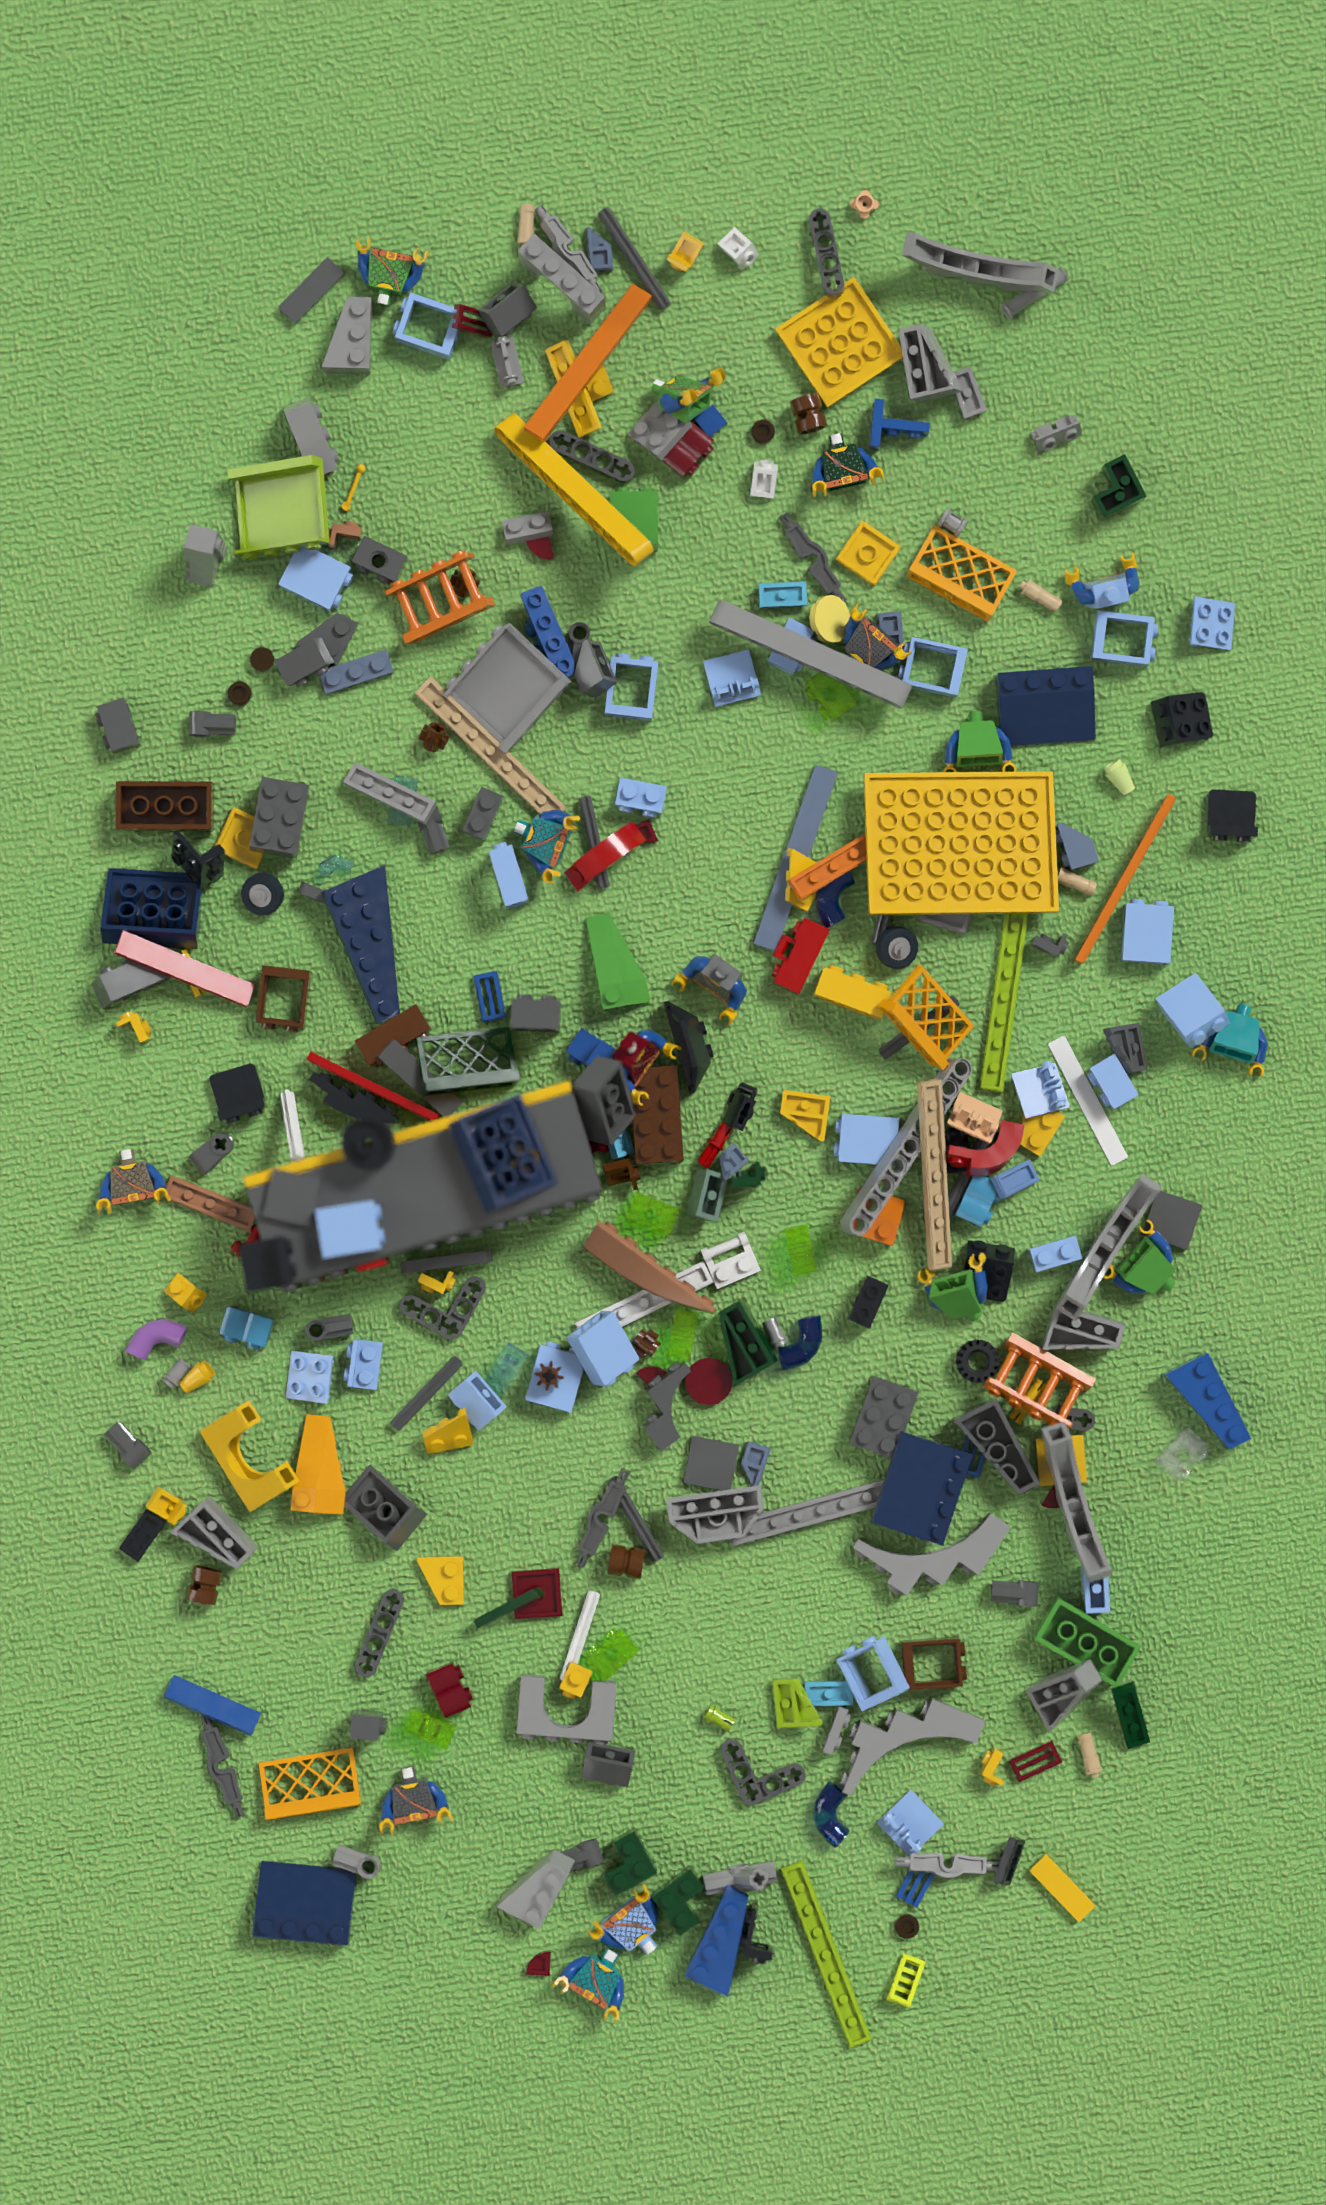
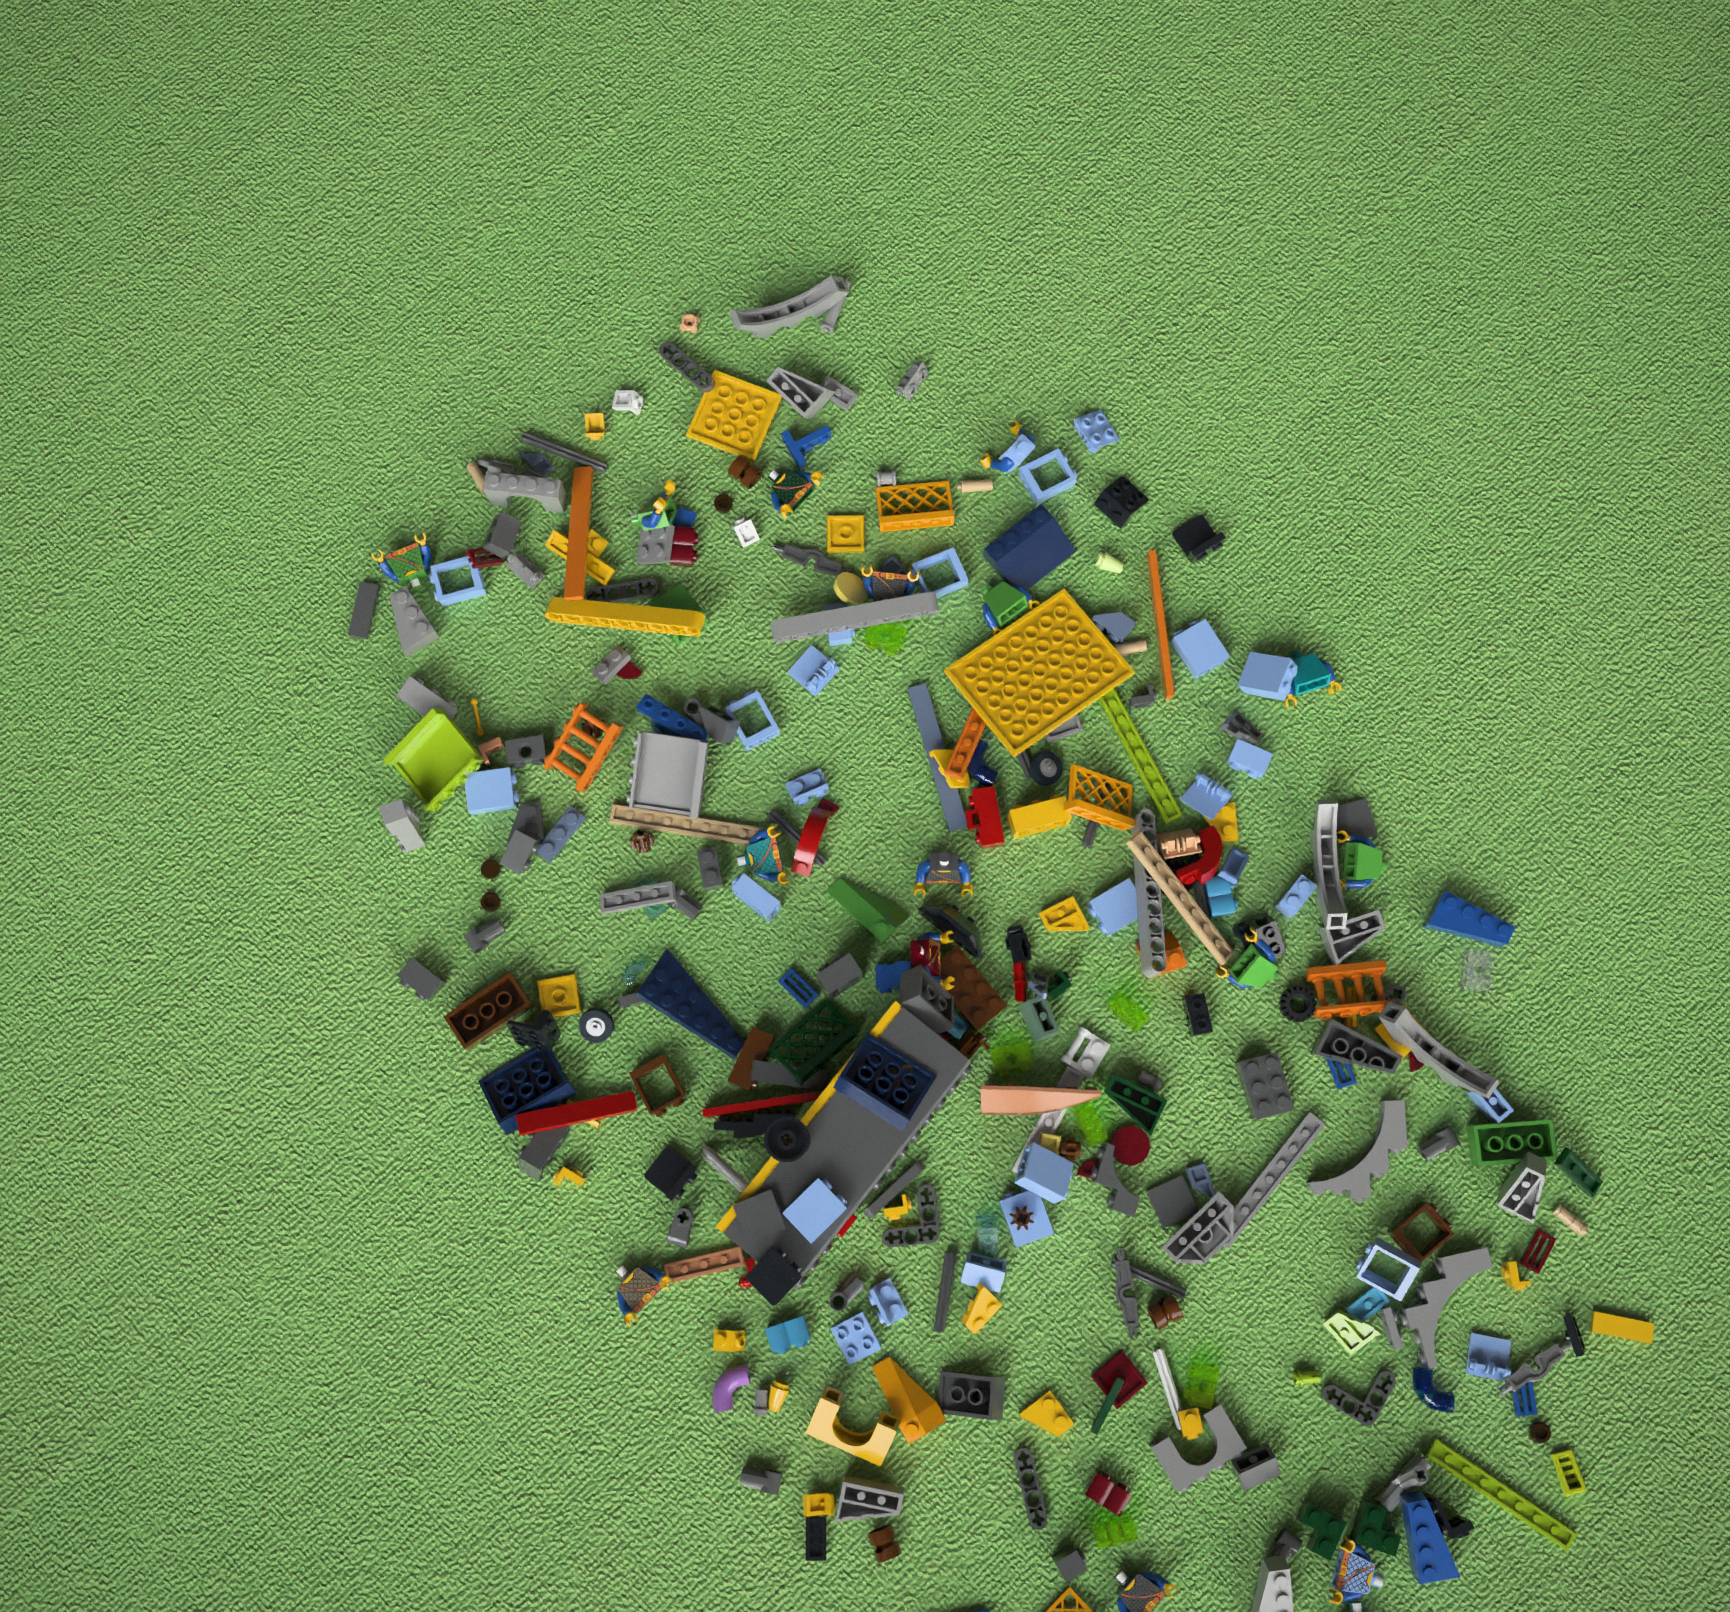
camera: 30 degrees left, 10 degrees down
dark grey brick [250,777,309,859] -> none
medium azure plate [758,581,807,608] -> none
clear blue cylinder [778,1315,823,1371] -> none
dark blue slope [871,1431,973,1546] -> none
white sticker [1048,1036,1128,1165] -> none
dark green brick [1091,454,1146,522] -> none
none -> light yellow tile [1039,1132,1061,1155]

